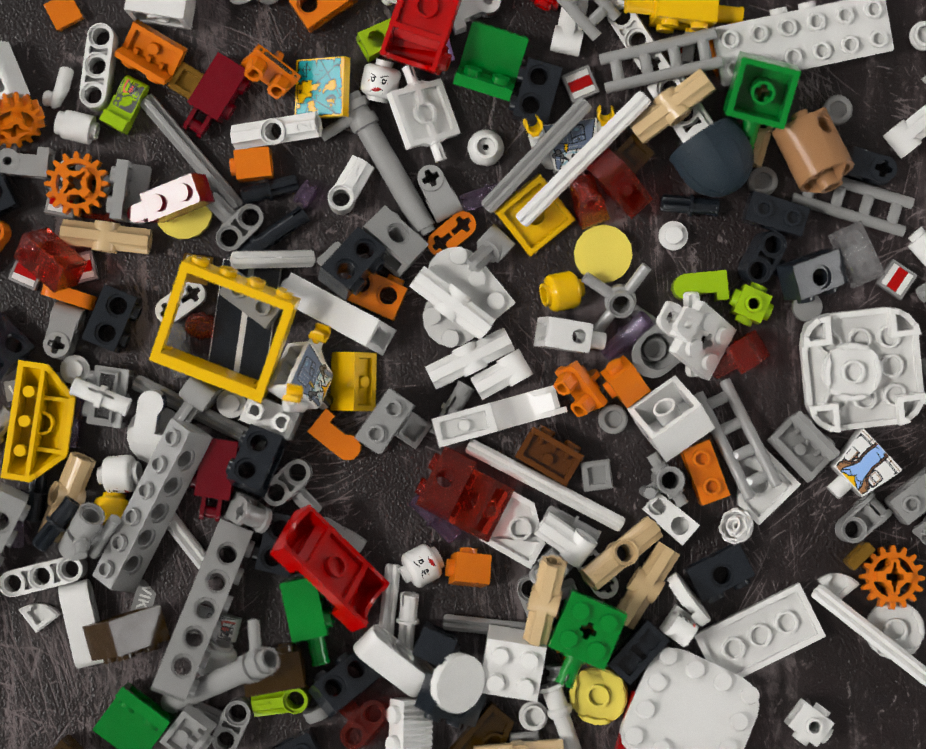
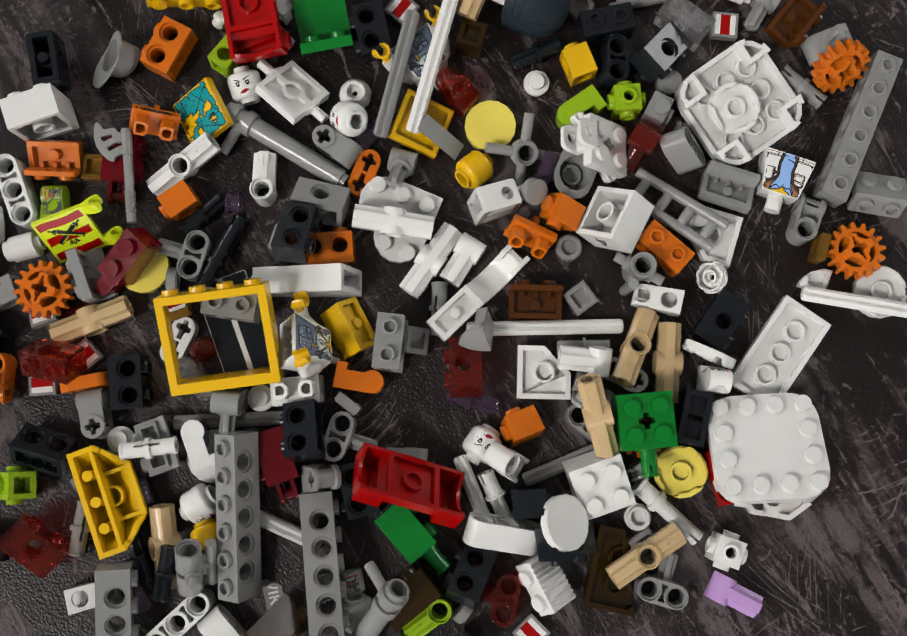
camera: 30 degrees left, 5 degrees down
light grey axle [140,94,243,211] -> none
white axle [230,250,316,269] -> none
clear red brick [448,469,515,542] -> none
clear red brick [586,148,653,219] -> none
white brick [784,698,835,747] -> none
none -> neon yellow flag [31,194,124,264]
none -> light grey piece [94,122,137,224]
none -> light grey tile [165,267,181,292]
none -> white head [329,101,368,137]
none -> light grey tile [334,391,364,416]
none -> light grey sticker [417,114,464,160]
none -> light grey tile [458,307,495,351]
none -> white piece [484,442,530,483]
none -> light grey tile [521,177,548,205]
none -> yellow brick [559,41,598,87]
none -> light grey brick [638,90,674,134]
none -> light grey beam [659,121,706,175]

